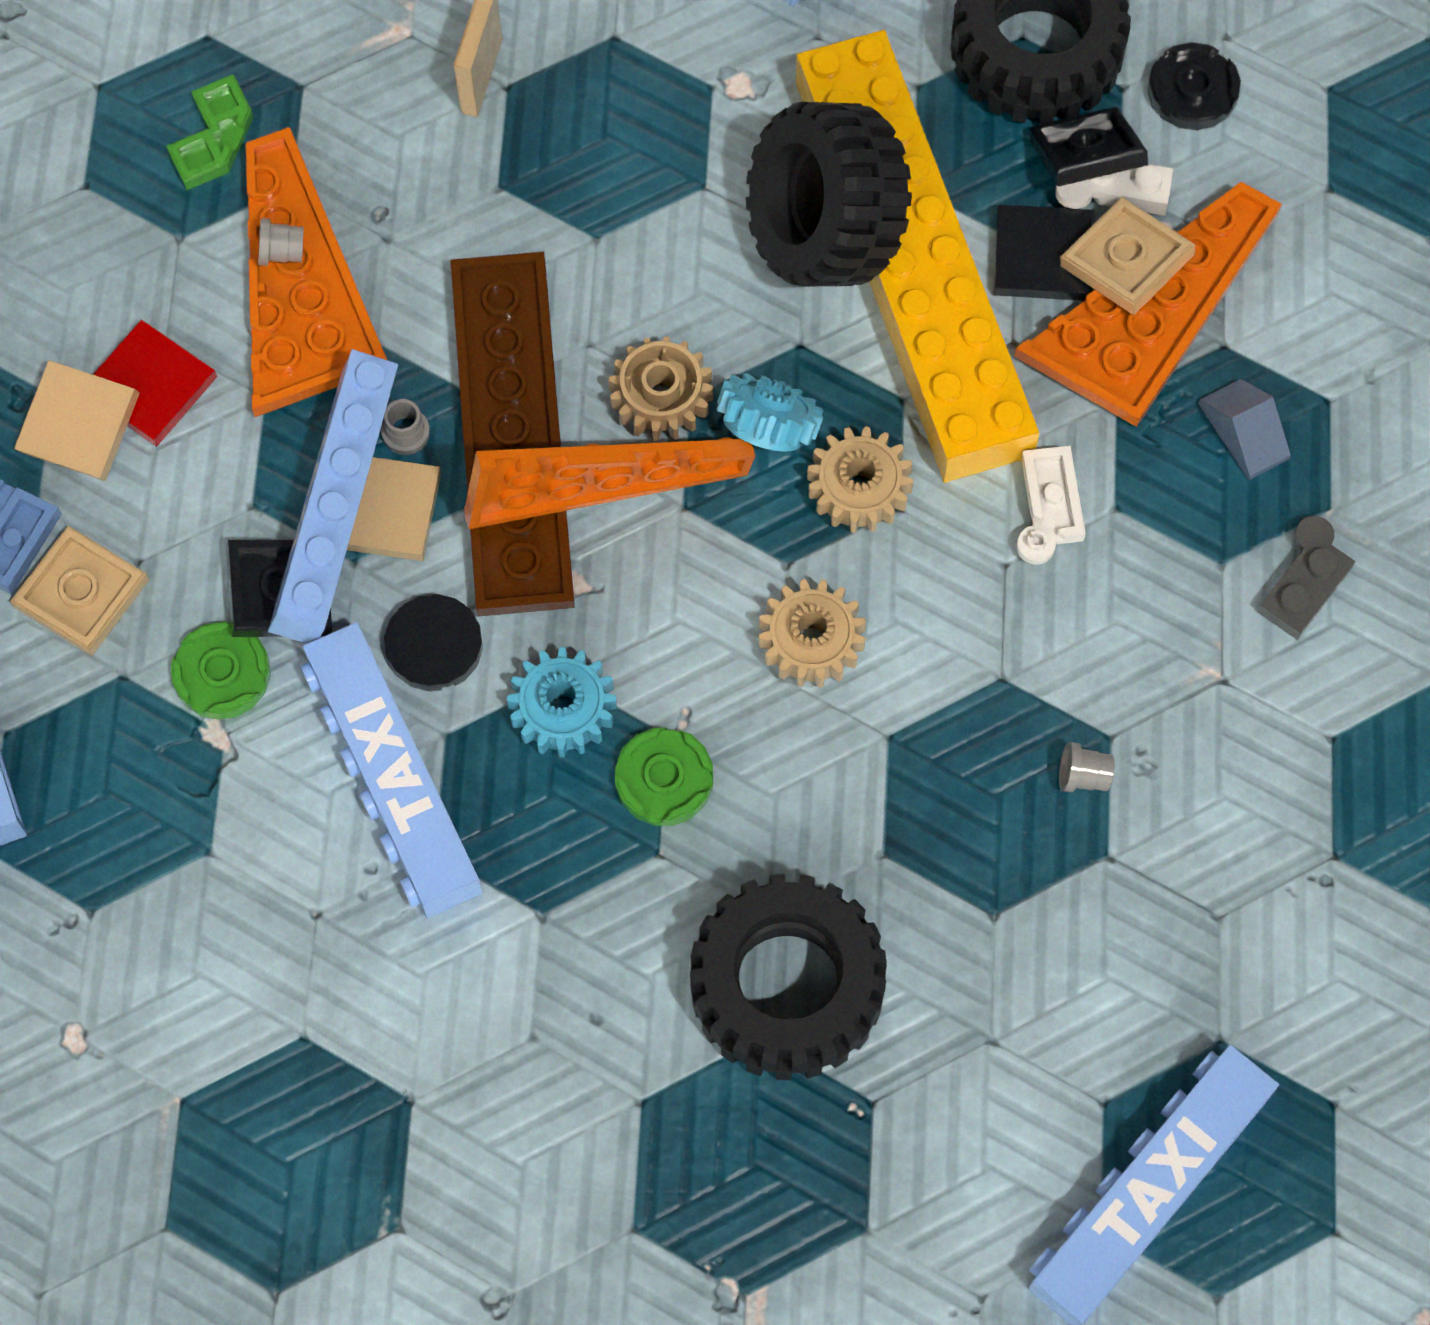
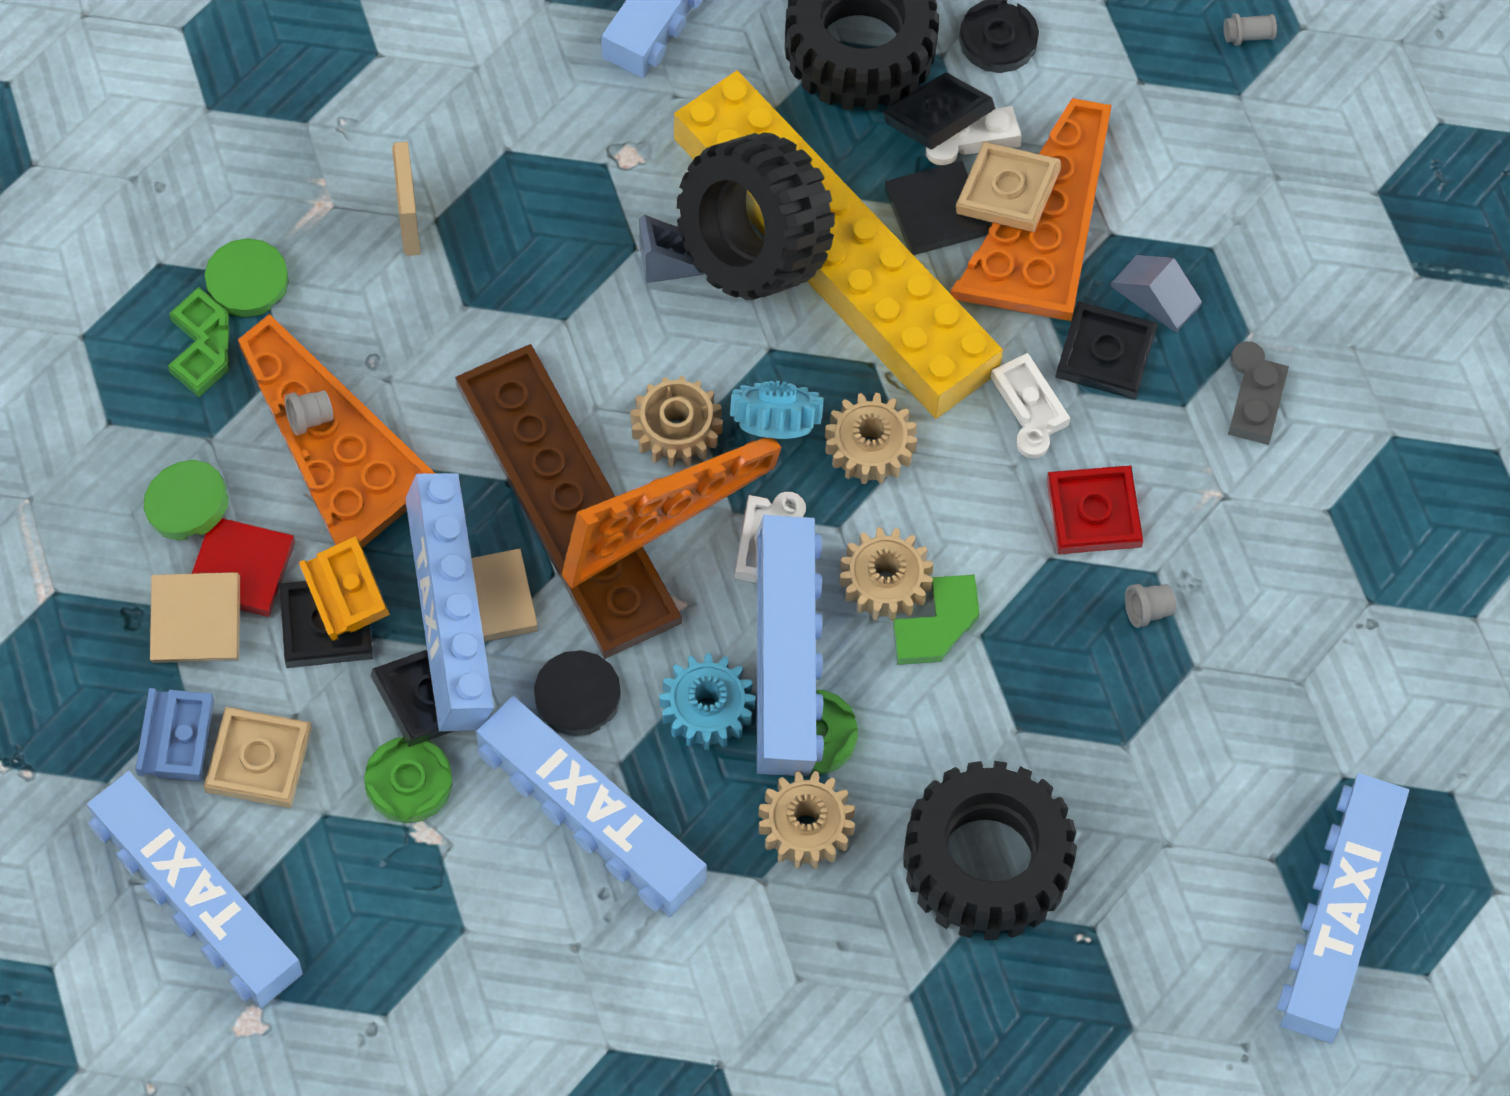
camera: 25 degrees left, 5 degrees down
light grey piece [381,399,430,455] -> none
none -> bright green tile [143,460,229,541]
none -> bright green tile [204,238,289,317]
none -> black tile [279,581,373,668]
none -> light orange plate [299,536,390,641]
none -> sand blue slope [639,215,705,283]
none -> white hinge [734,492,806,583]
none -> light blue brick [757,515,824,777]
none -> tan gear [758,771,855,869]
none -> bright green tile [893,574,980,665]
none -> red tile [1046,465,1144,555]
none -> black tile [1055,301,1158,400]

